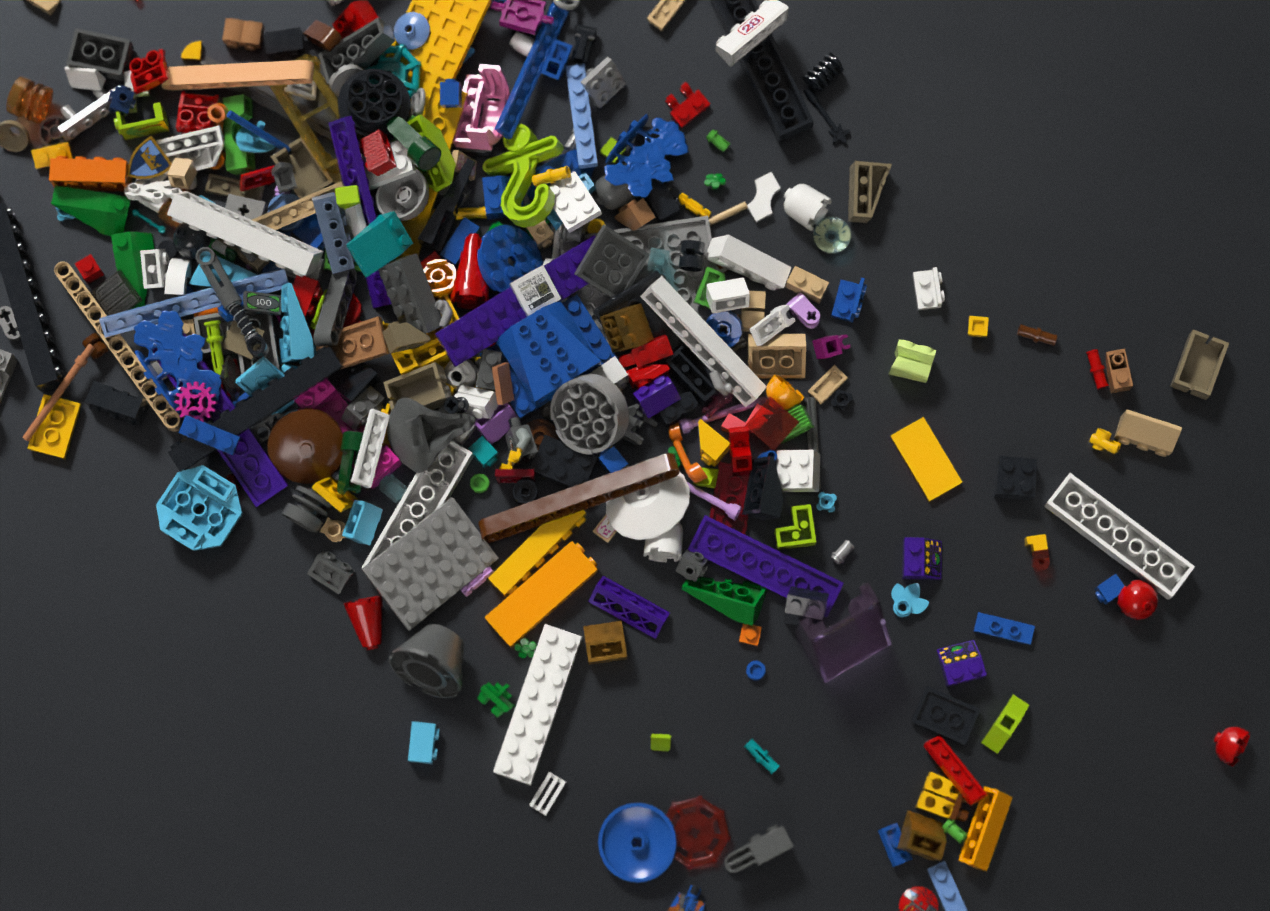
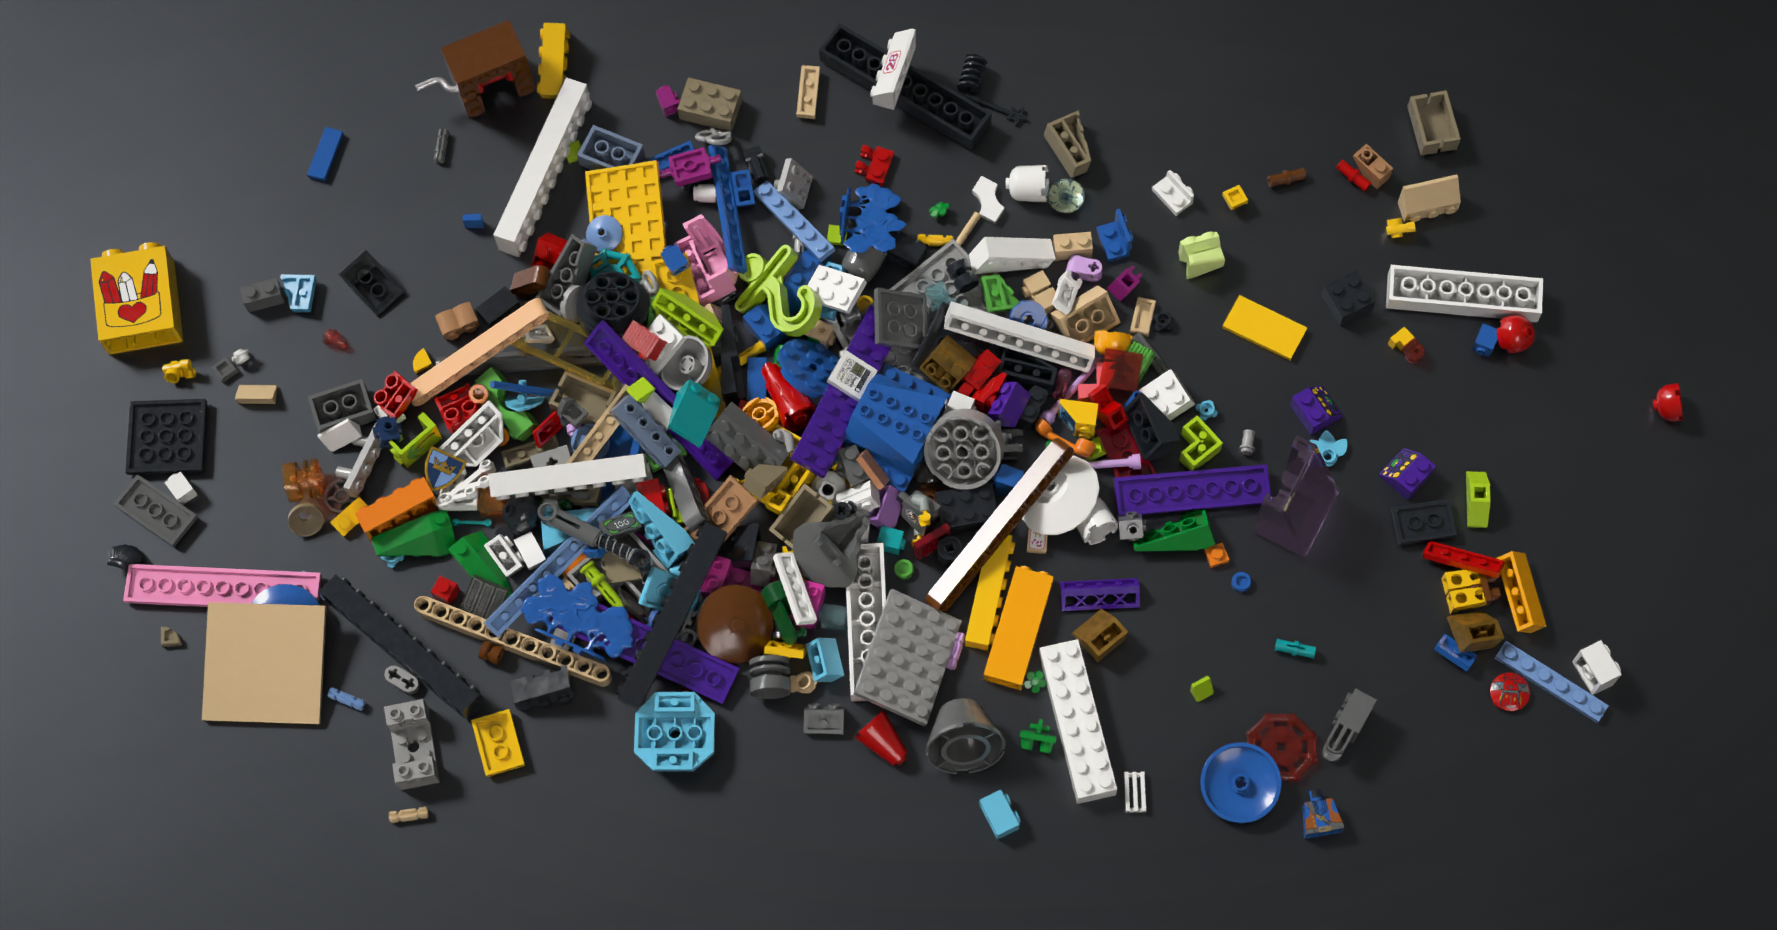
camera: 30 degrees left, 10 degrees down
nougat bar [22,344,95,442] -> none
tan brick [167,158,197,189] -> none
dark pink gear [174,381,218,422] -> none
blue plate [179,415,241,455] -> none
dark green piece [387,117,441,171] -> none
yellow pin [532,166,571,187] -> none
medium nougat slope [614,198,655,231] -> none
bright green pin [706,130,731,153] -> none
white brick [706,278,750,313] -> none
light grey arm [709,371,734,396] -> none
black slope [785,586,829,631] -> none
bright green pin [942,819,968,844] -> none
blue plate [973,612,1035,645] -> none

